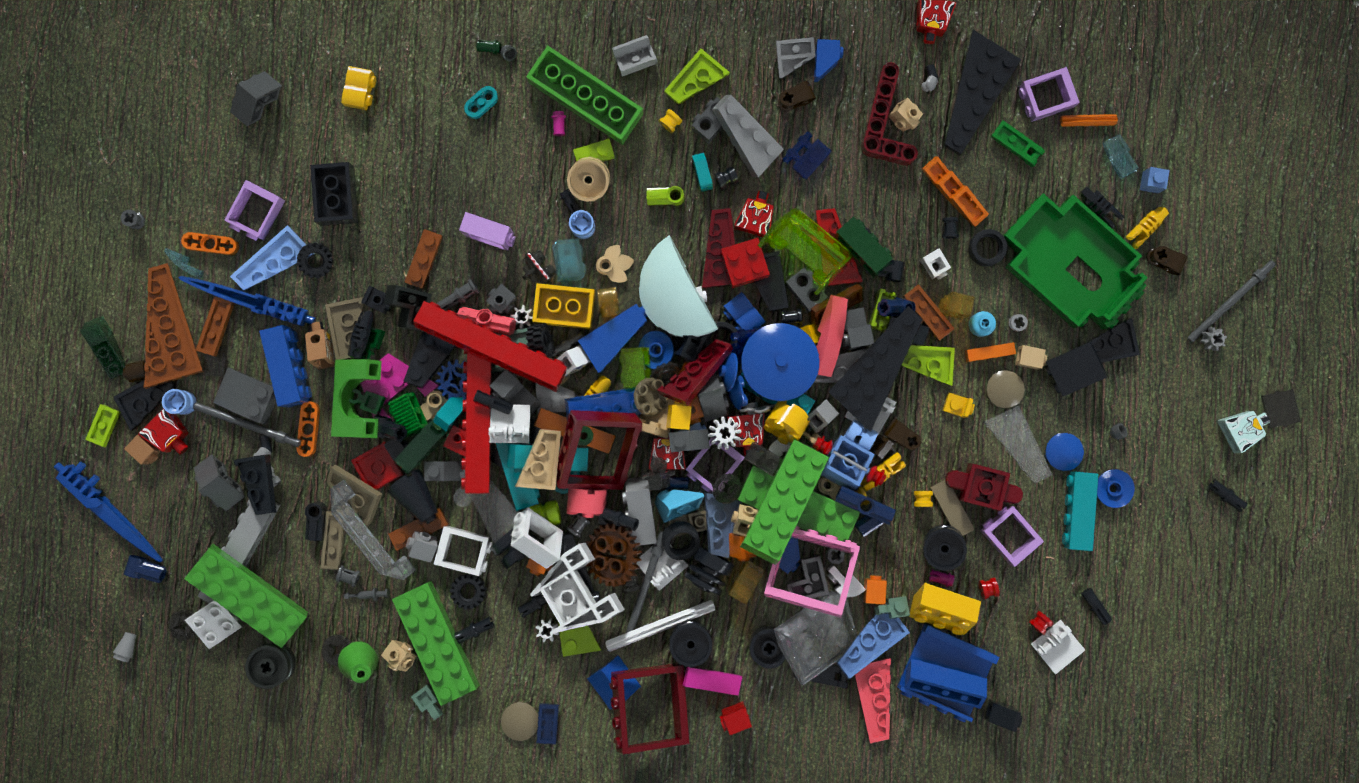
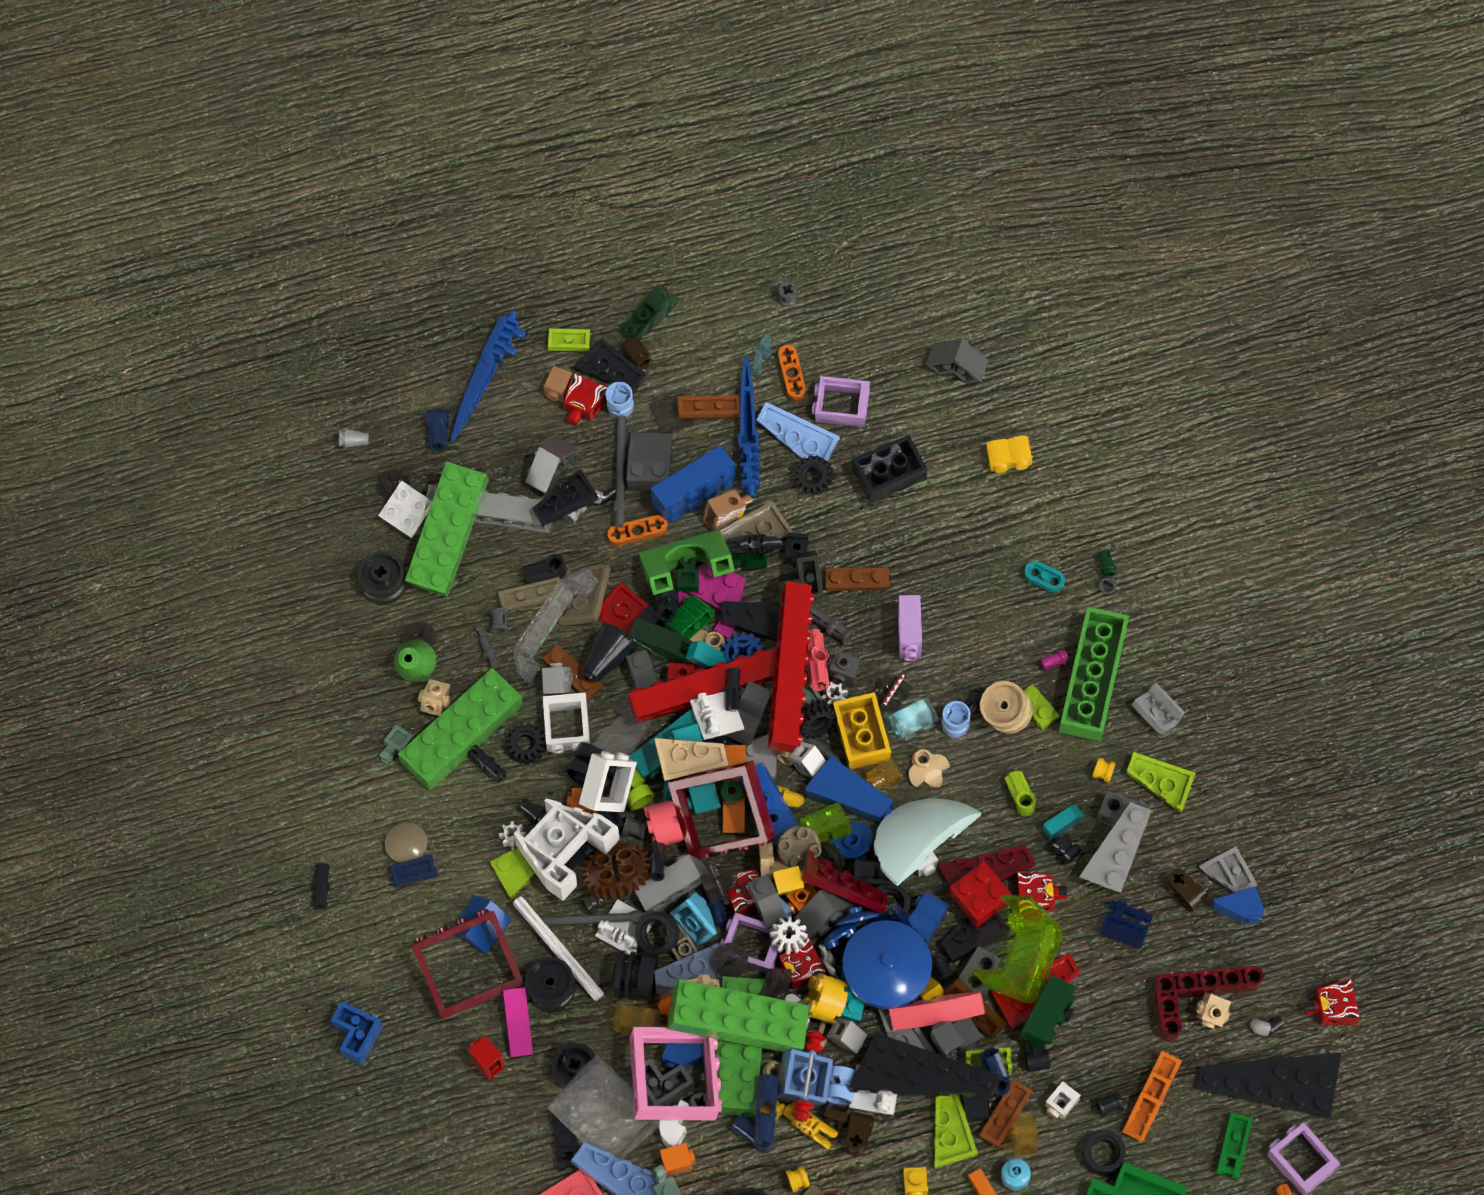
camera: 70 degrees right, 20 degrees down
dark orange wing [144,263,203,389] -> none

